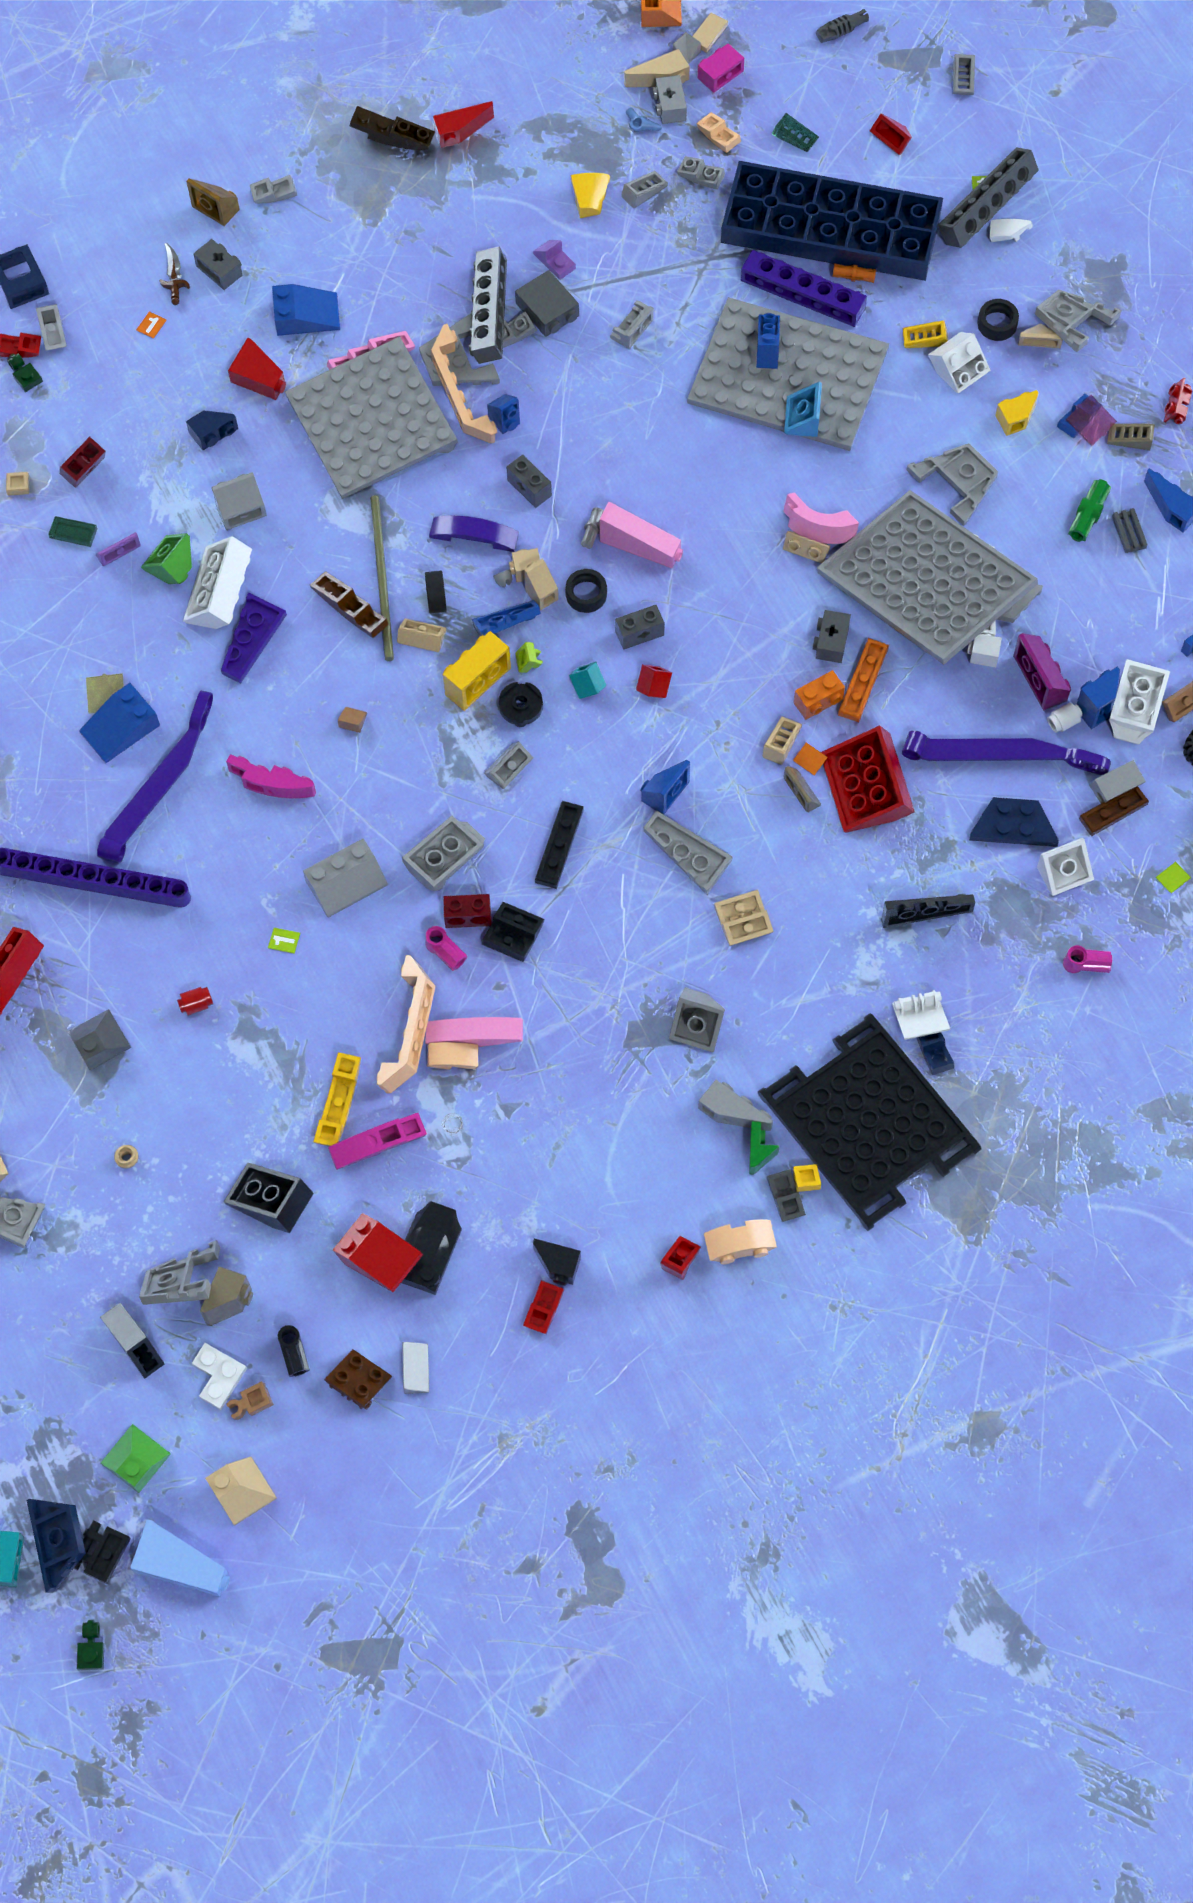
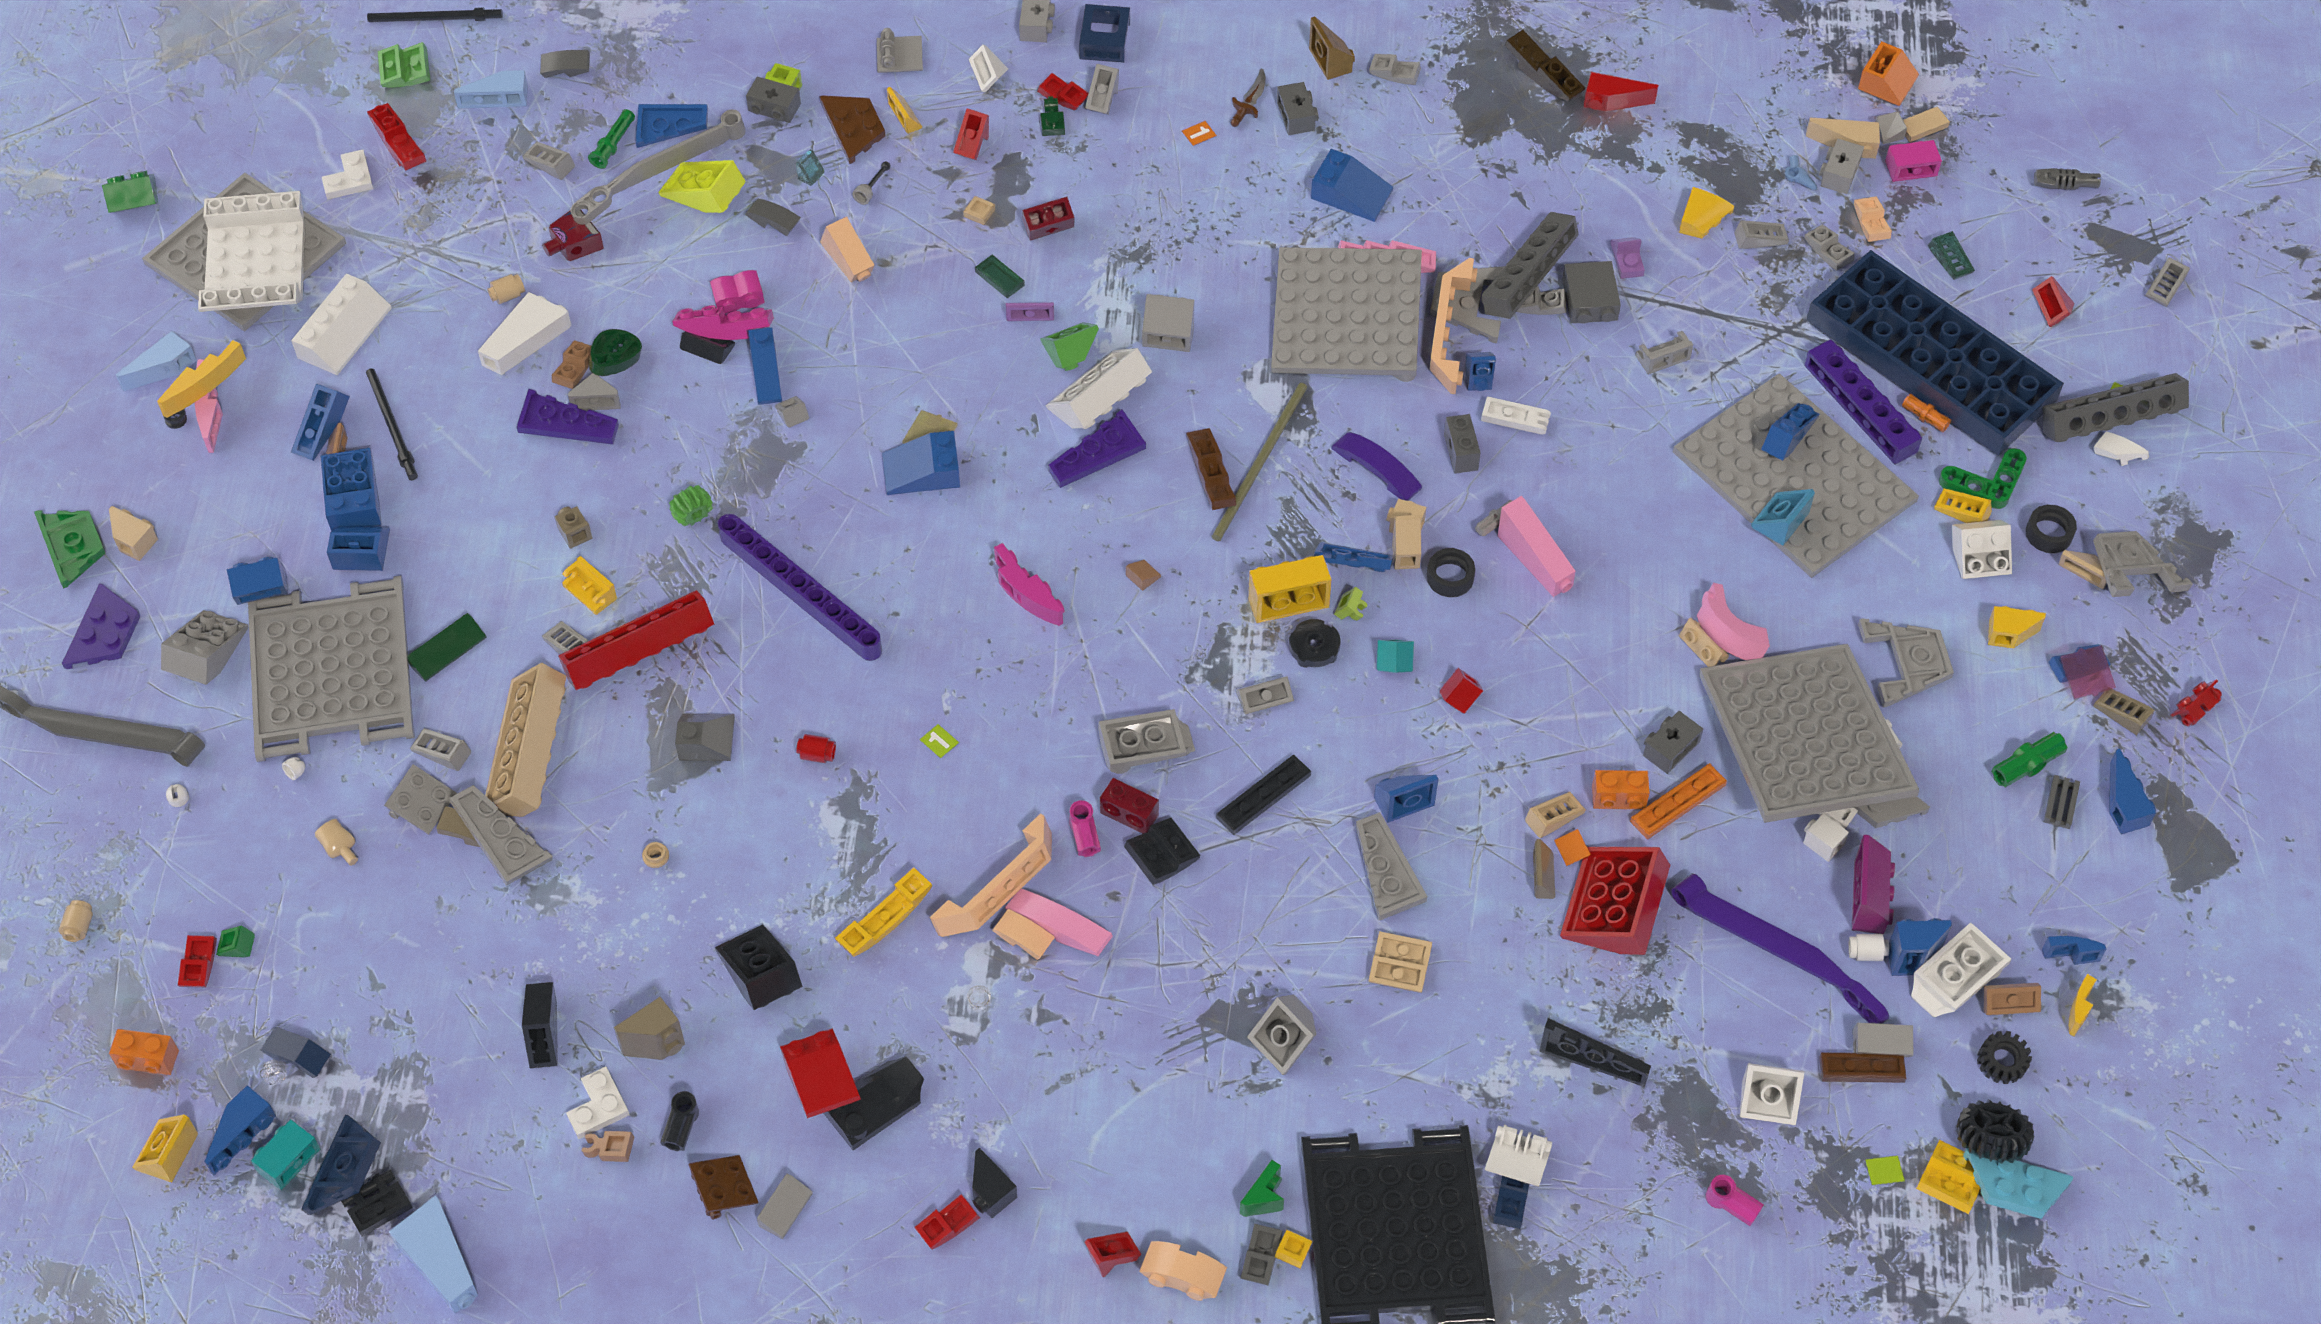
camera: 30 degrees right, 10 degrees down
dark green plate [77,1620,105,1670] -> none
dark purple piece [97,690,213,862] -> none
bright green slope [101,1424,171,1493] -> none
light grey wing [139,1240,220,1305] -> none
dark blue slope [186,410,238,450] -> none
tan slope [205,1457,277,1526] -> none
red slope [228,338,286,400] -> none
light grey slope [303,839,388,918] -> none
dark pink slope [328,1112,427,1170] -> none
tan slope [397,619,447,652] -> none
black tyre [425,570,447,614] -> none
light grey hinge [493,569,512,587] -> none
dark grey brick [615,605,665,650] -> none
light grey slope [698,1080,773,1131] -> none
dark blue wing [969,797,1059,847] -> none
none -> white hinge [1481,396,1551,435]
none -> green beam [1939,448,2027,509]

